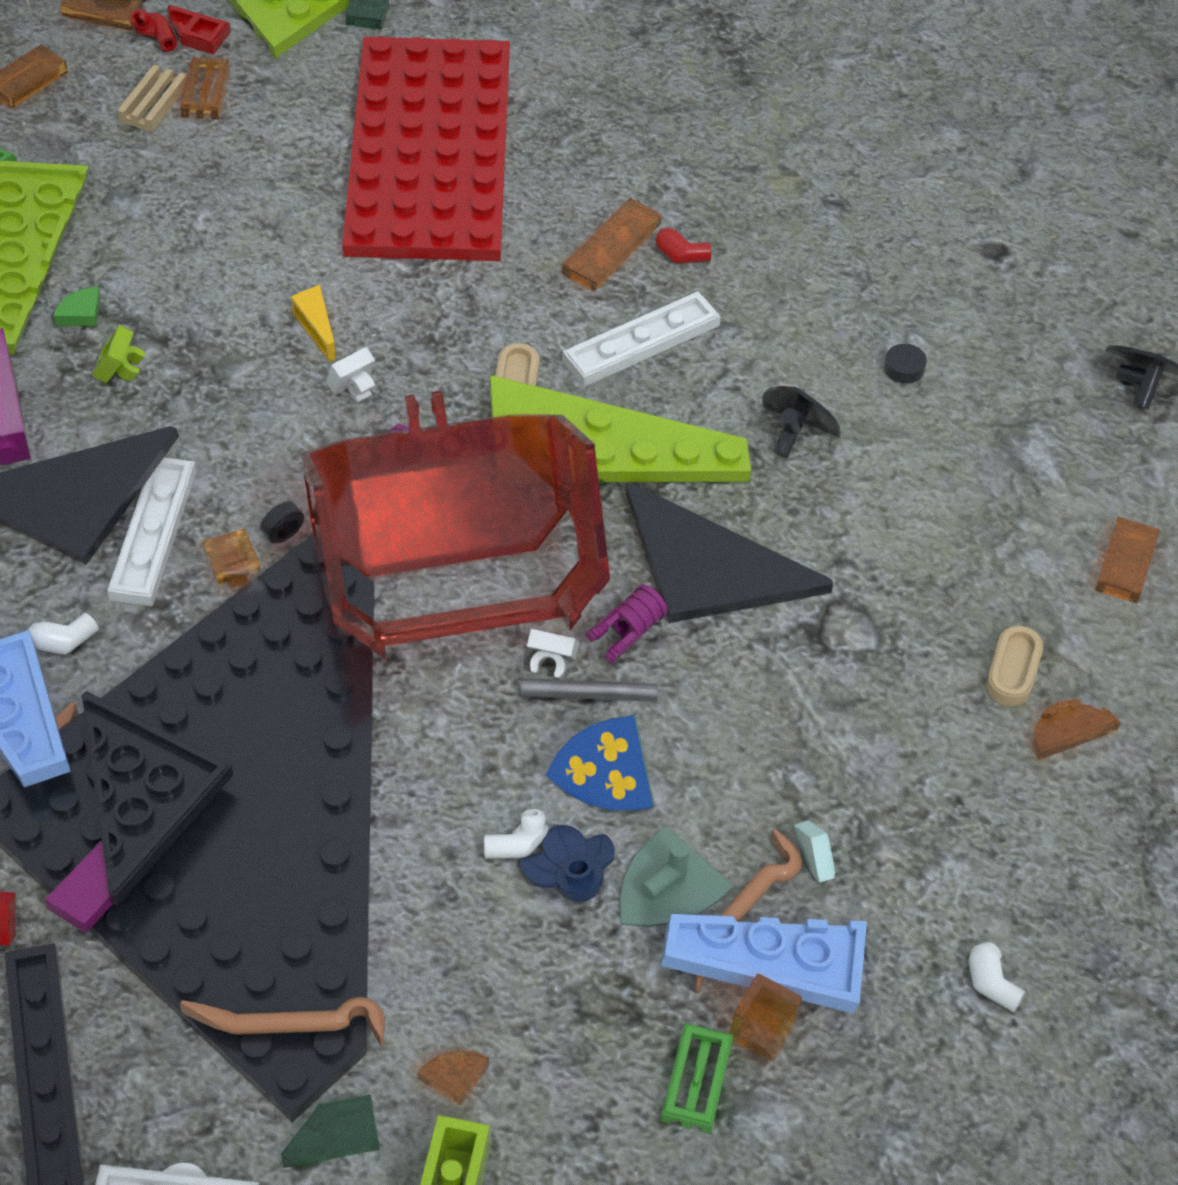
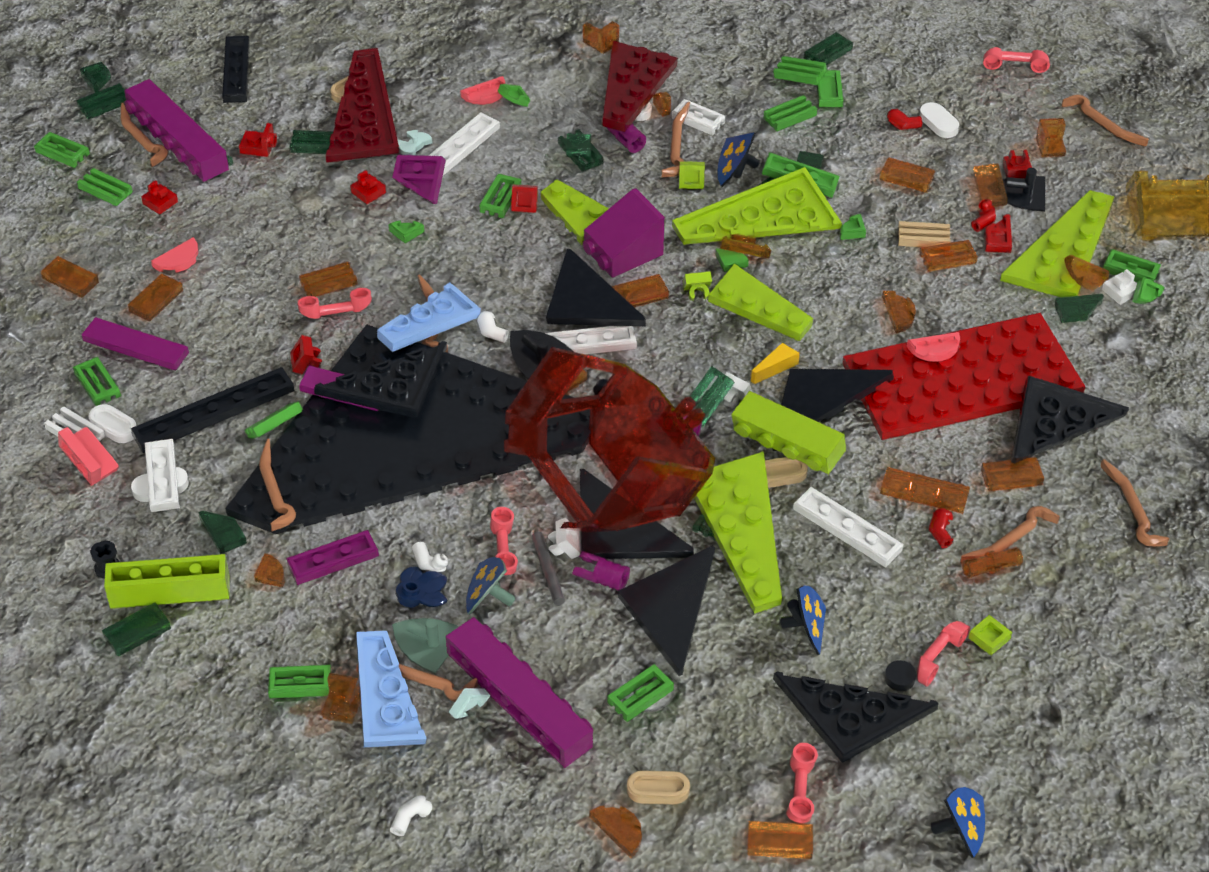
camera: 75 degrees right, 5 degrees down
none -> bright green tile [244,401,303,439]
none -> magenta tile [286,530,379,585]
none -> magenta brick [446,617,593,768]
none -> coral bar [490,507,518,575]
none -> black shield [510,330,574,385]
none -> black tile [580,469,694,560]
none -> bright green tile [607,664,674,722]
none -> clear orange tile [612,274,669,307]
none -> clear green tile [680,366,735,427]
none -> lime wing [708,264,813,341]
none -> clear orange tile [720,234,772,259]
none -> lime brick [731,391,846,475]
none -> black tile [772,369,894,451]
none -> black tile [773,671,939,763]
none -> coral bar [786,743,818,823]
none -> bright green tile [840,214,866,240]
none -> clear orange tile [882,291,916,334]
none -> coral tile [907,332,960,361]
none -> coral bar [917,621,970,687]
none -> nougat piece [960,506,1060,564]
none -> clear orange pin [962,547,1023,578]
none -> lime plate [968,615,1012,656]
none -> clear orange tile [981,457,1044,491]
none -> black tile [1011,376,1129,464]
none -> nougat piece [1101,459,1169,547]

